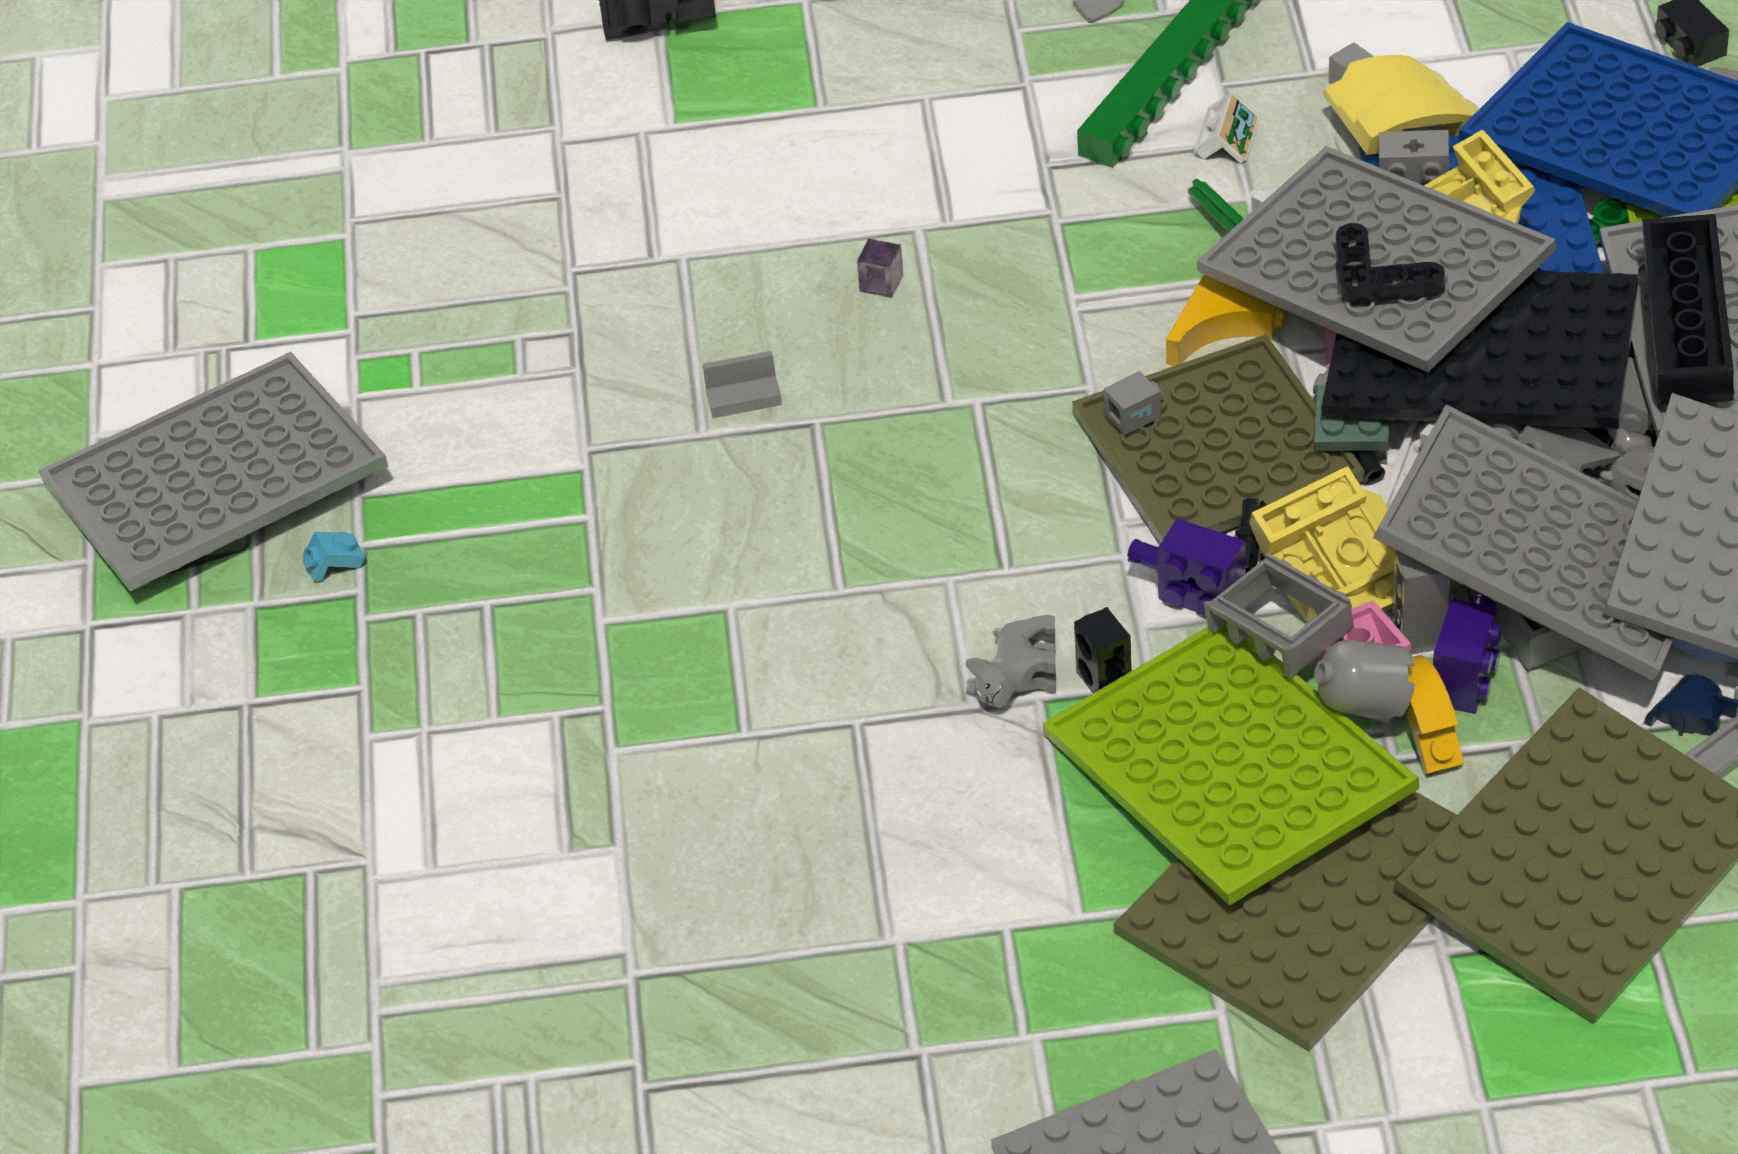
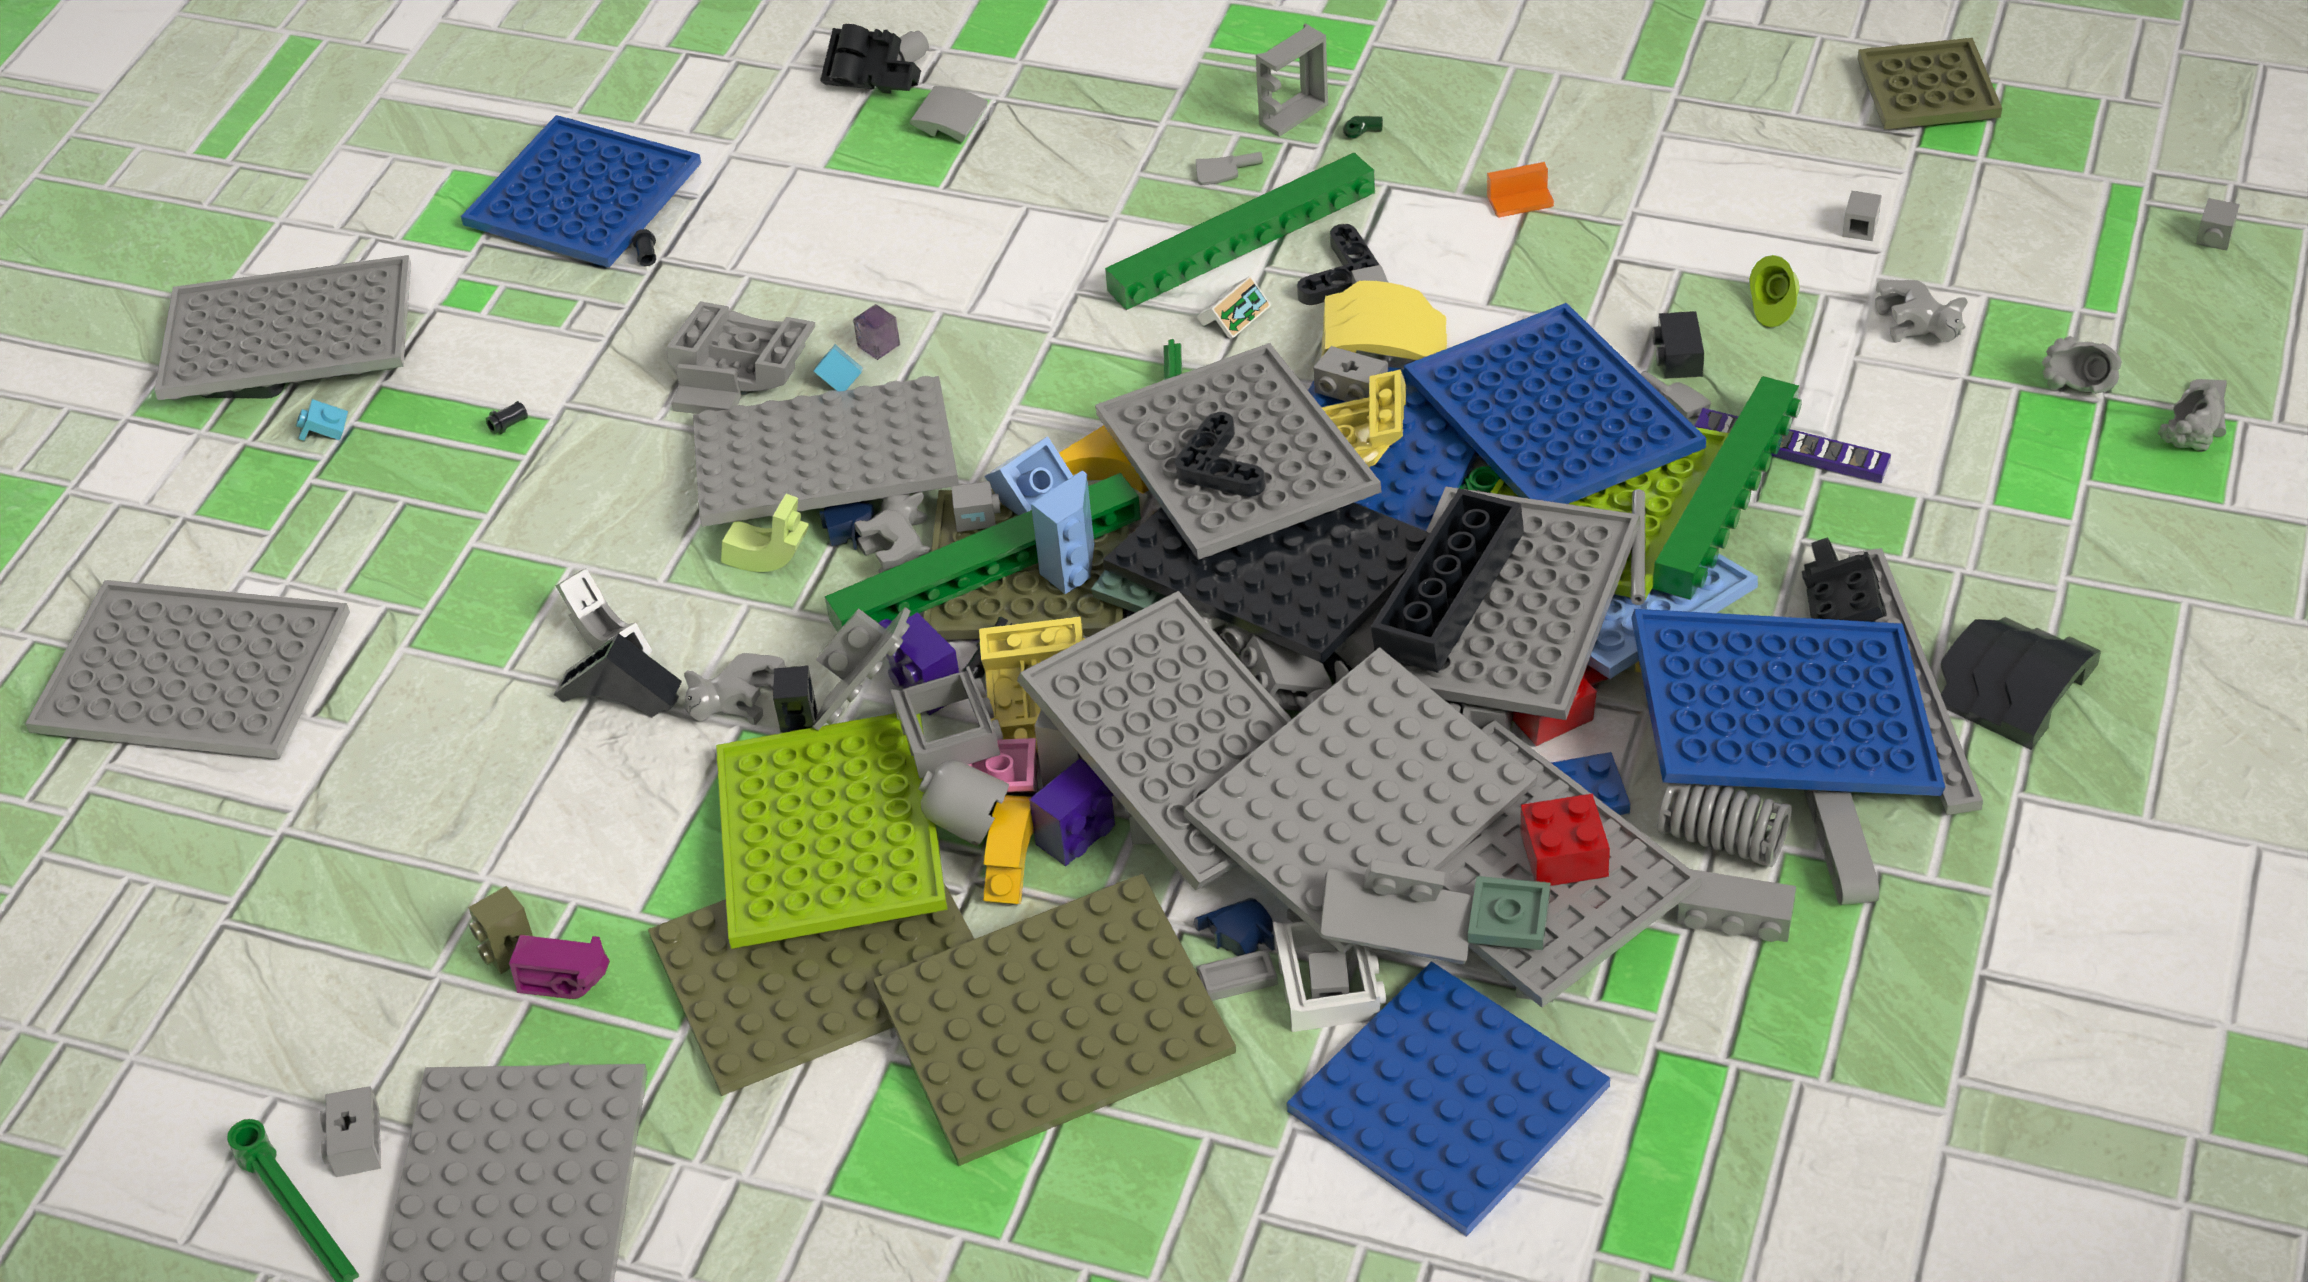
camera: 25 degrees right, 0 degrees up
none -> light grey plate [25,580,350,759]
none -> blue plate [461,115,702,268]
none -> olive brick [468,886,533,974]
none -> black pin [486,401,528,434]
none -> magenta piece [509,935,610,999]
none -> black arch [553,633,682,718]
none -> light grey arch [555,568,653,655]
none -> black pin [632,229,656,266]
none -> light grey slope [667,301,815,391]
none -> light grey plate [693,376,959,527]
none -> yellowish green arch [721,494,809,572]
none -> light grey bracket [812,607,911,731]
none -> medium azure panel [814,344,863,392]
none -> dark blue piece [820,502,874,550]
none -> green brick [824,473,1141,632]
none -> light grey animal [854,492,930,573]
none -> light grey slope [909,86,988,143]
none -> light blue slope [984,436,1073,515]
none -> light blue slope [1031,470,1094,594]
none -> black beam [1297,224,1380,305]

